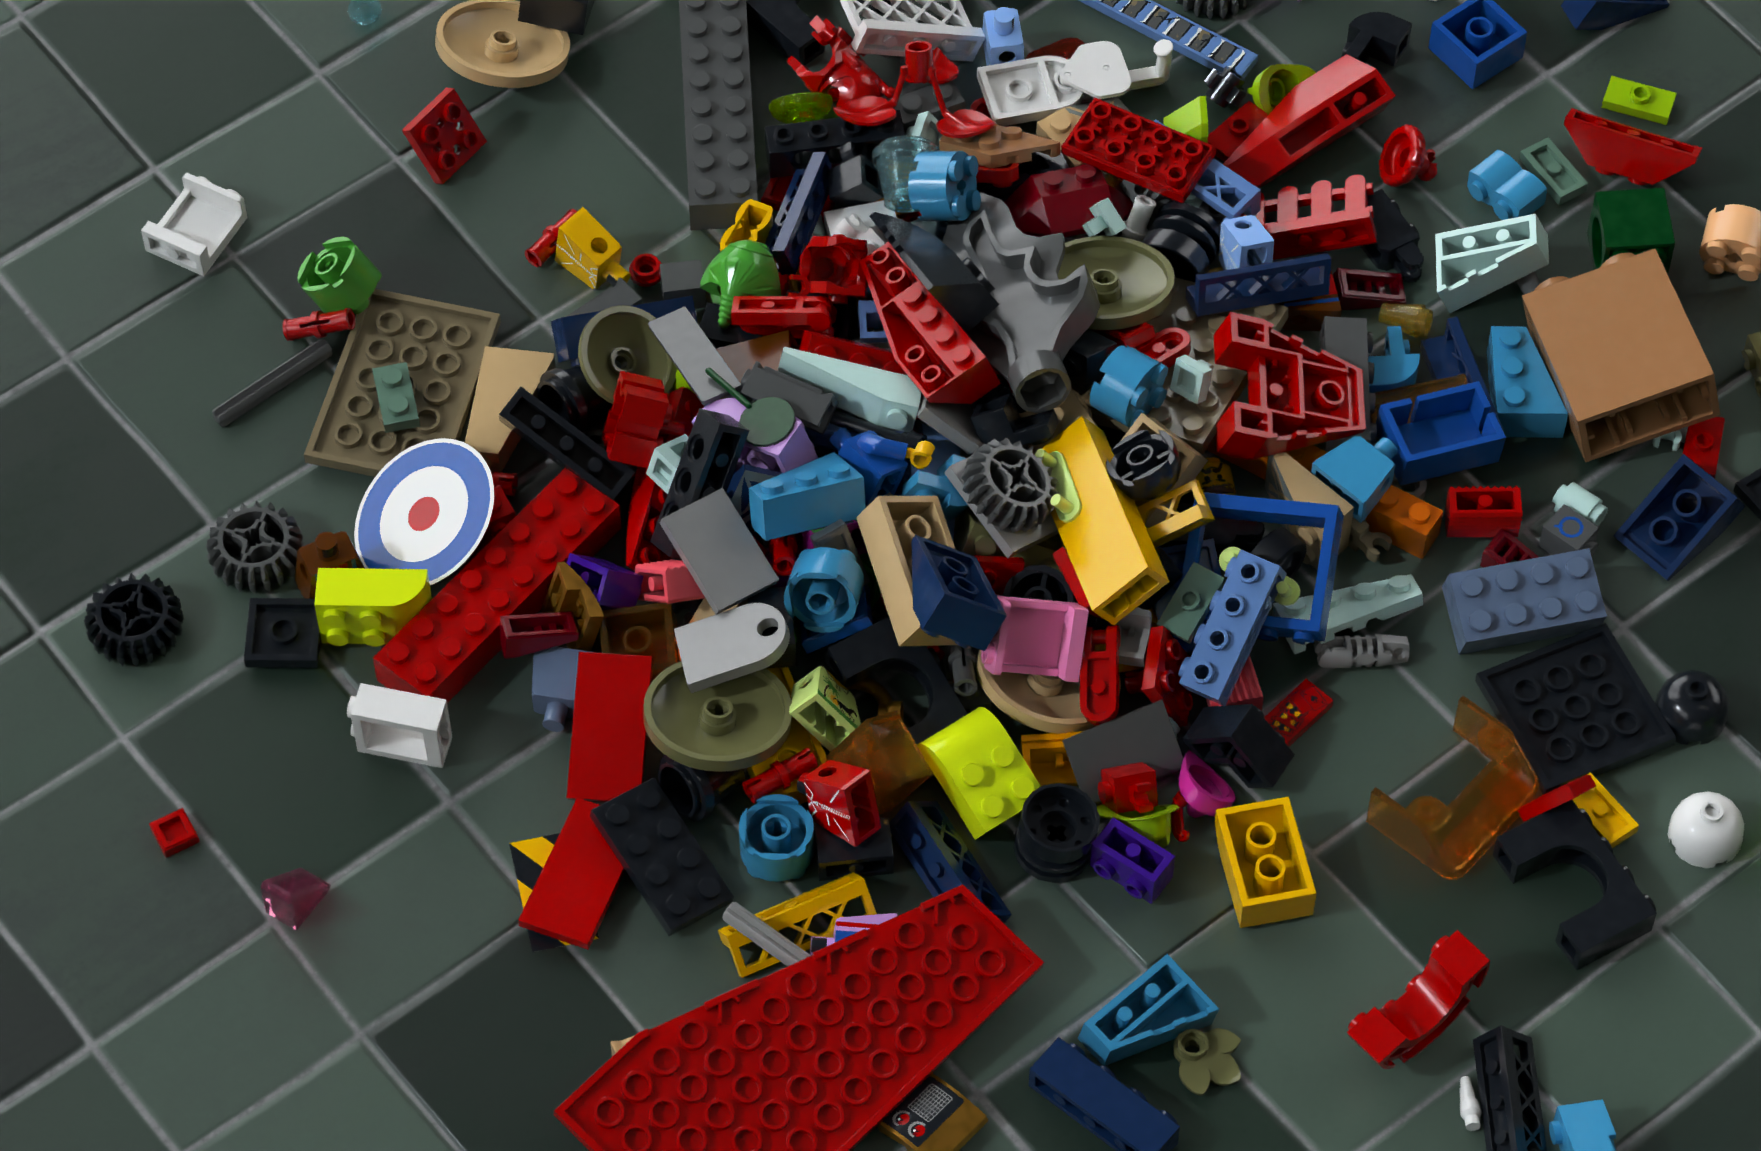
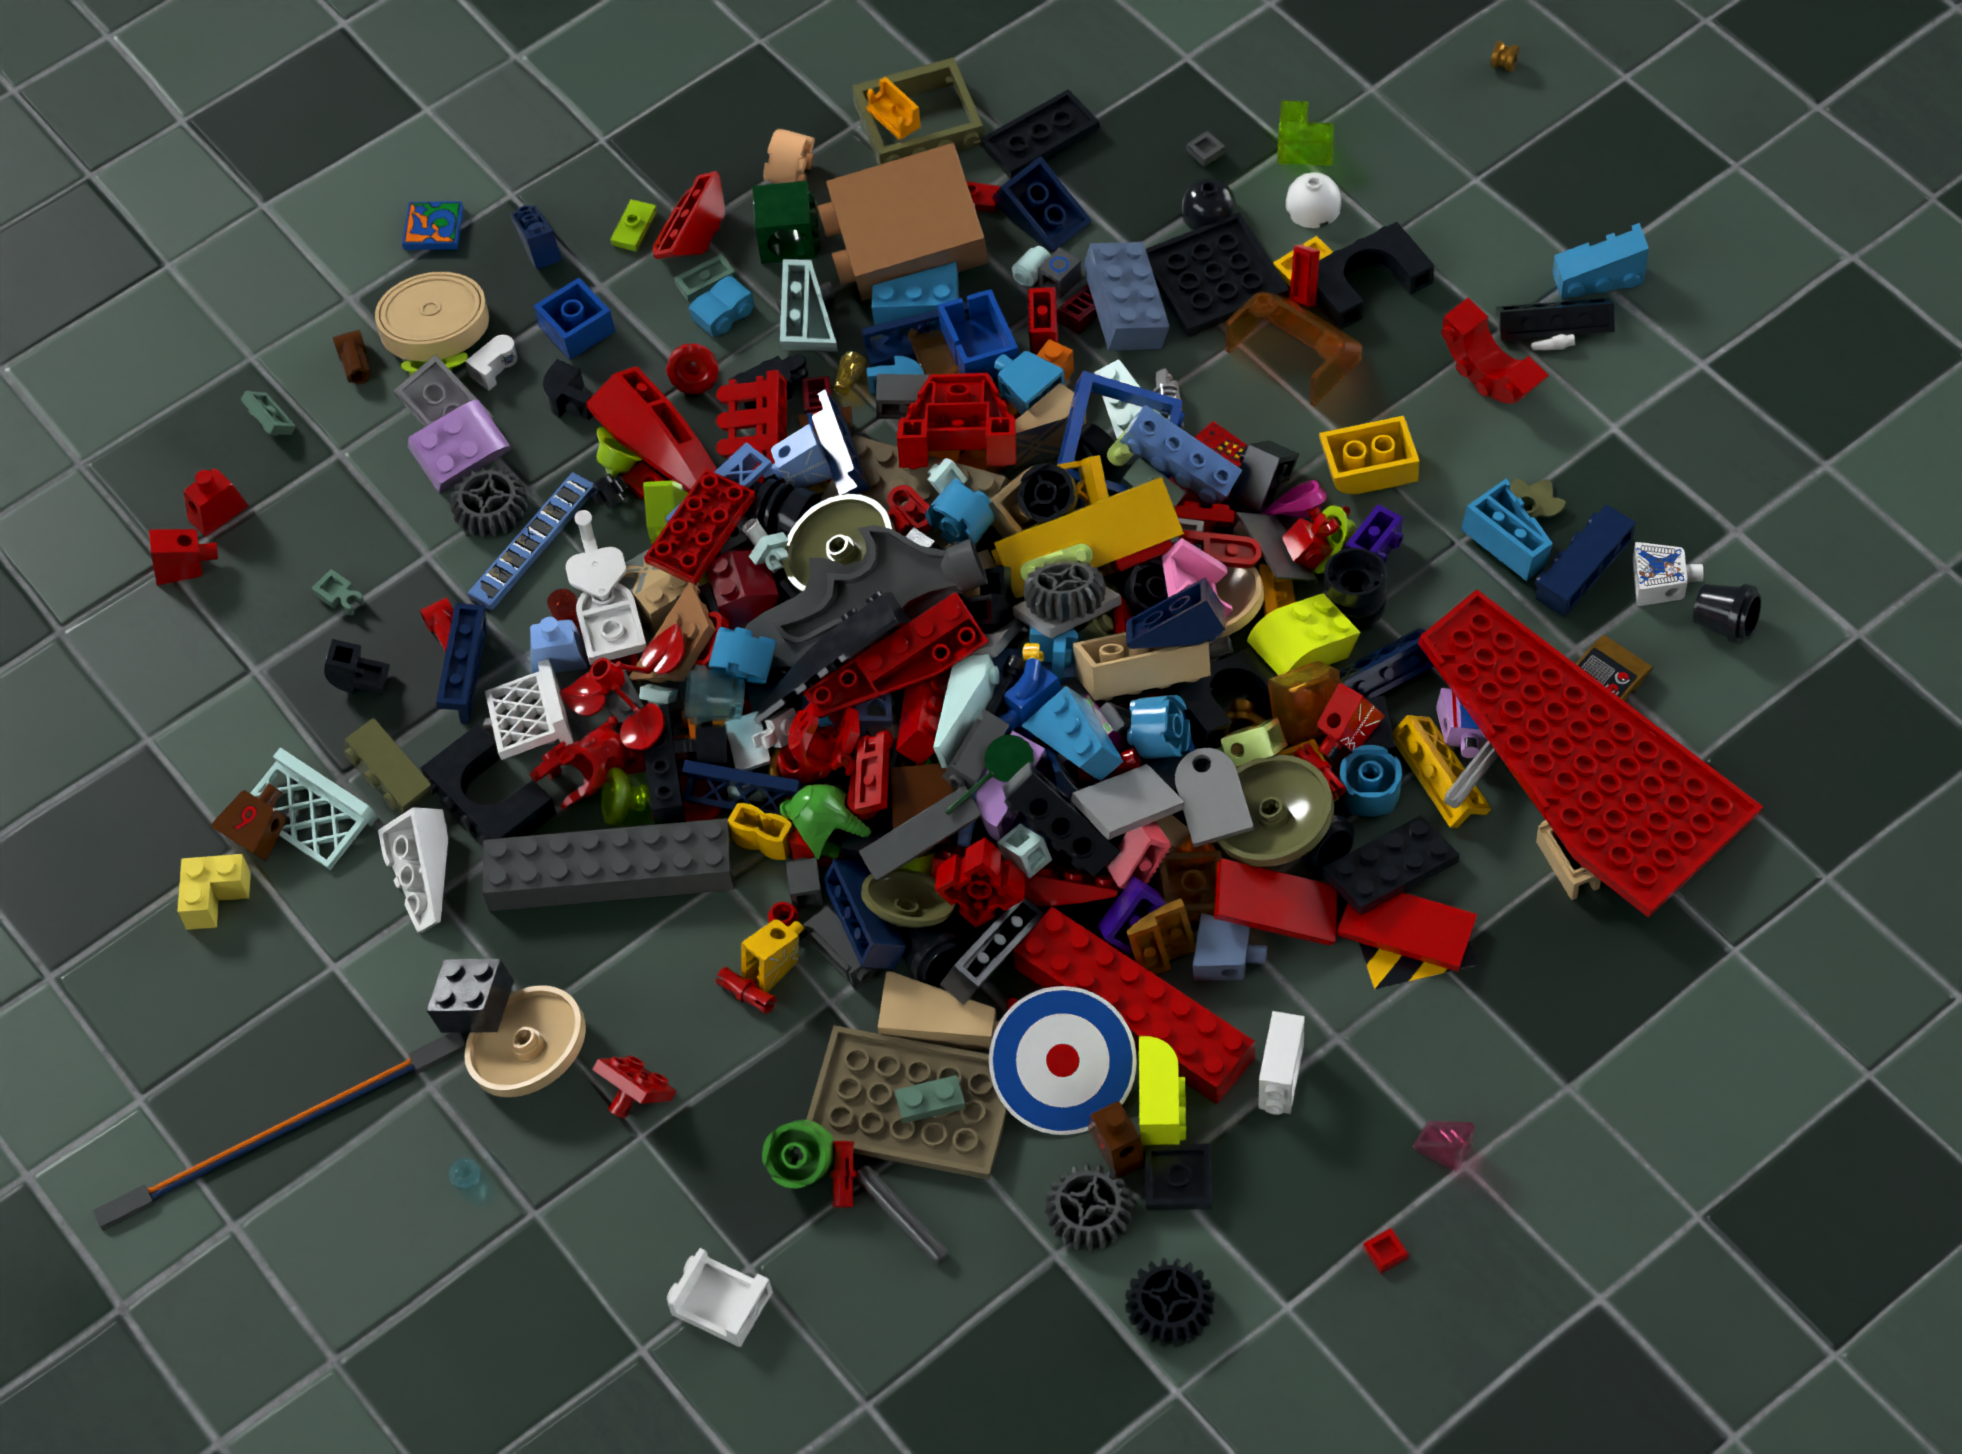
camera: 85 degrees left, 0 degrees up
dark red slope [499,611,579,659] -> none

